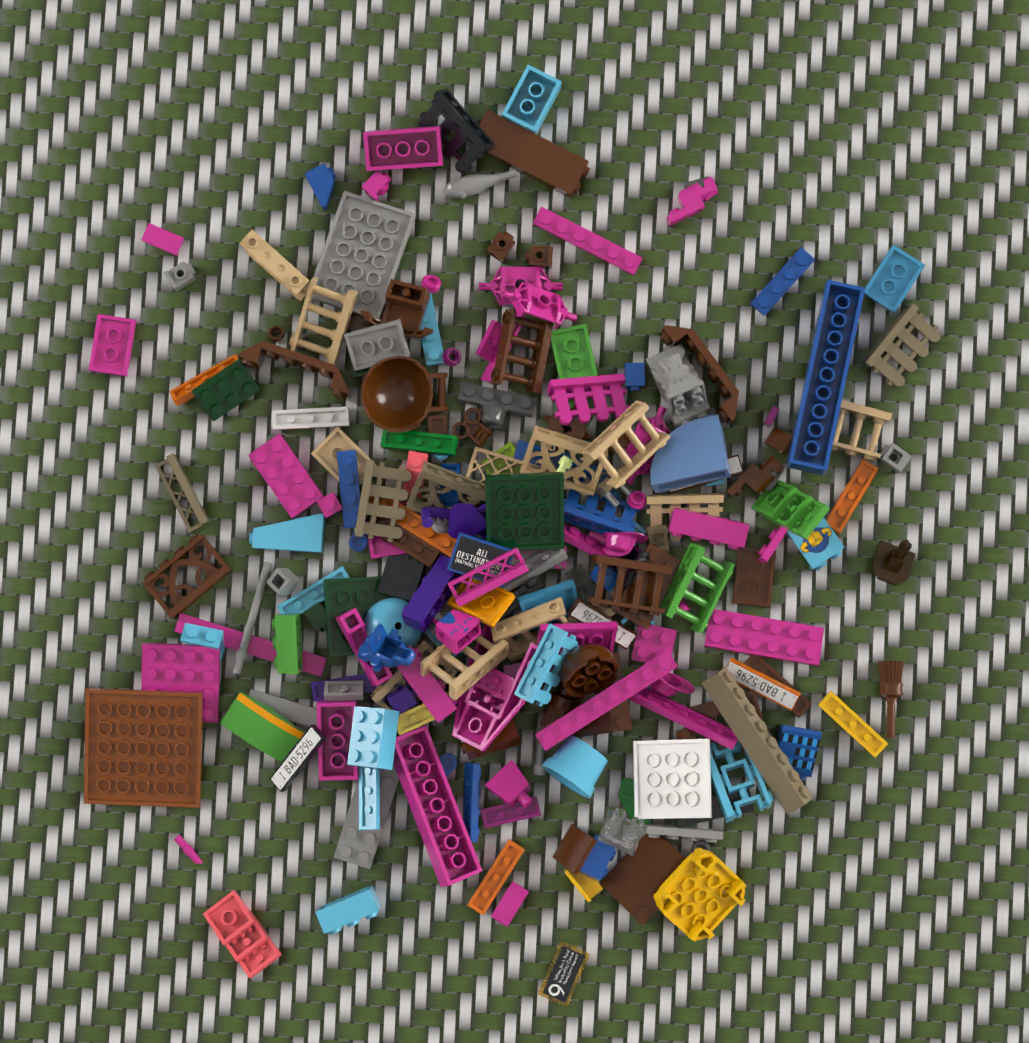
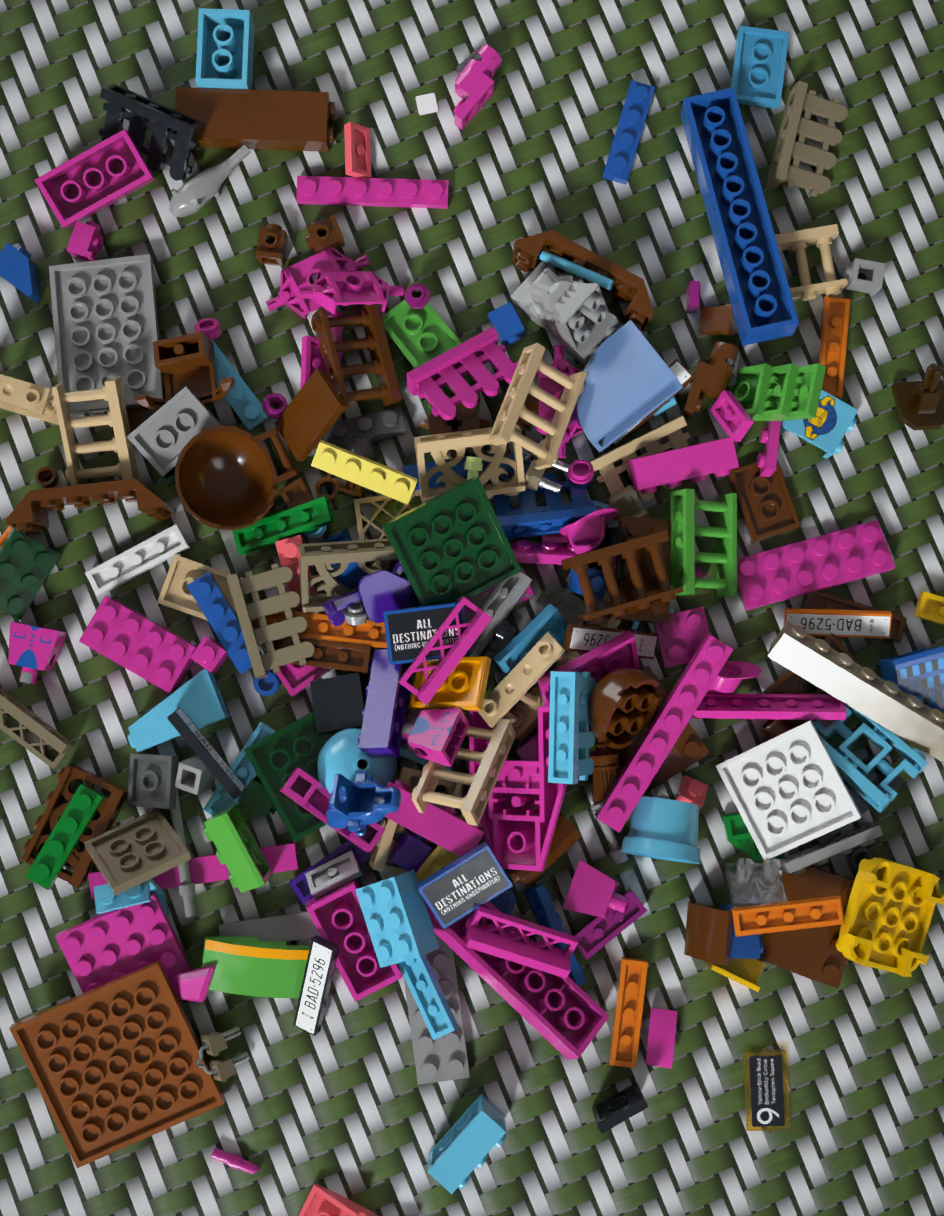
camera: 30 degrees left, 0 degrees up
none -> dark pink torso [8,622,67,684]
none -> green plate [25,784,105,890]
none -> dark tan plate [84,808,191,896]
none -> dark grey plate [127,753,178,809]
none -> black tile [167,707,246,799]
none -> dark pink piece [177,965,216,1002]
none -> dark tan piece [196,1026,249,1082]
none -> reddish brown tile [275,369,347,461]
none -> light yellow plate [311,440,418,504]
none -> coral plate [344,122,372,178]
none -> magenta plate [405,283,430,309]
none -> white sticker [415,93,438,115]
none -> tile [416,841,513,929]
none -> dark pink fence [466,905,578,979]
none -> medium azure bar [540,250,614,290]
none -> black tile [592,1082,649,1134]
none -> coral plate [675,775,709,810]
none -> dark pink plate [710,390,754,442]
none -> orange tile [731,896,845,937]

